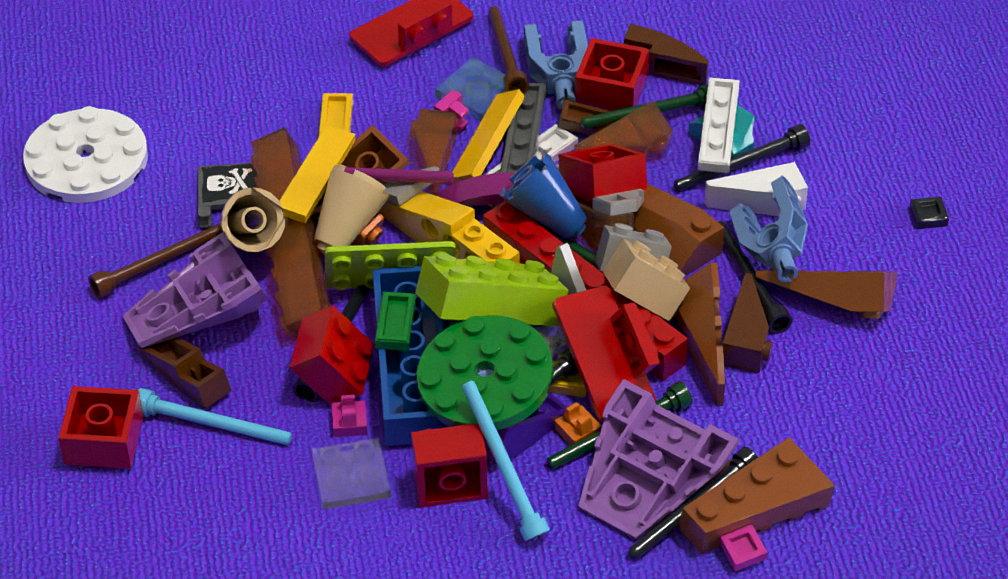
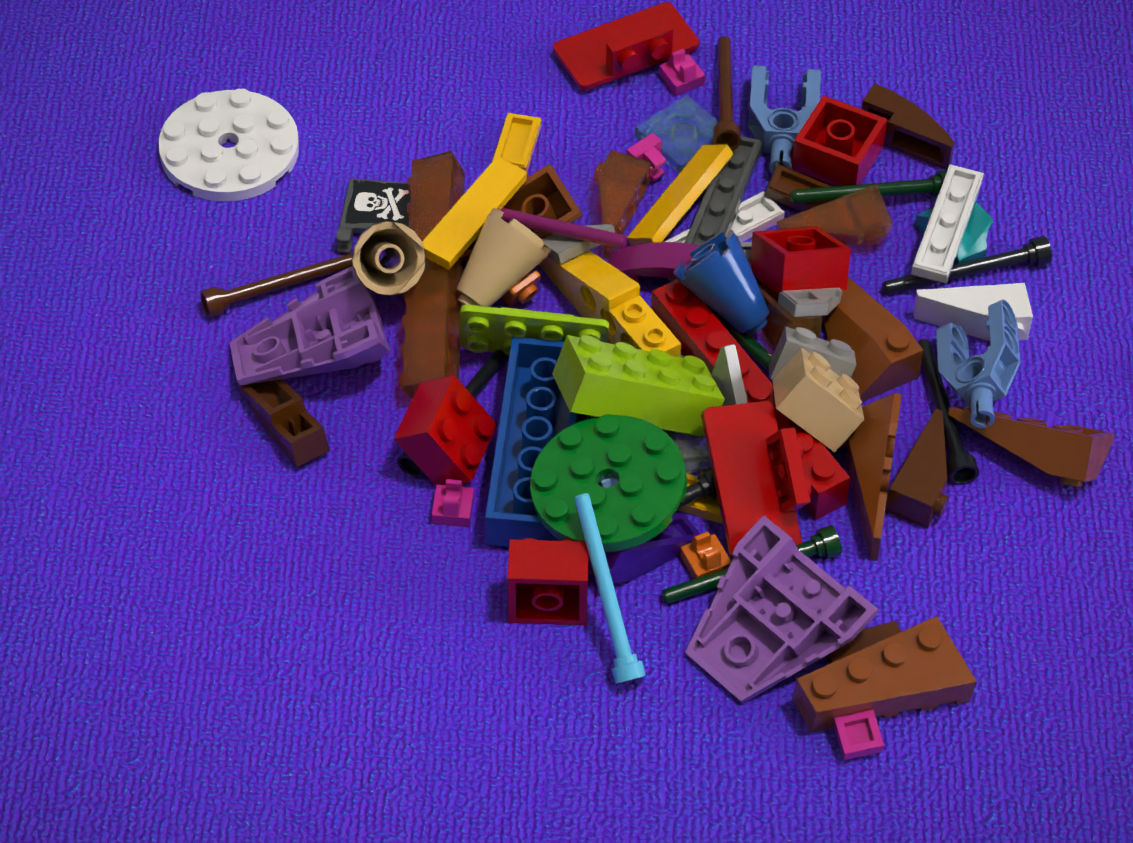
camera: 10 degrees right, 5 degrees up
red brick [58,386,144,469] -> none
medium azure piece [139,388,292,445] -> none
clear tile [311,438,391,509] -> none
green tile [375,292,416,351] -> none
black piece [628,446,758,559] -> none
none -> dark pink tile [659,49,706,96]

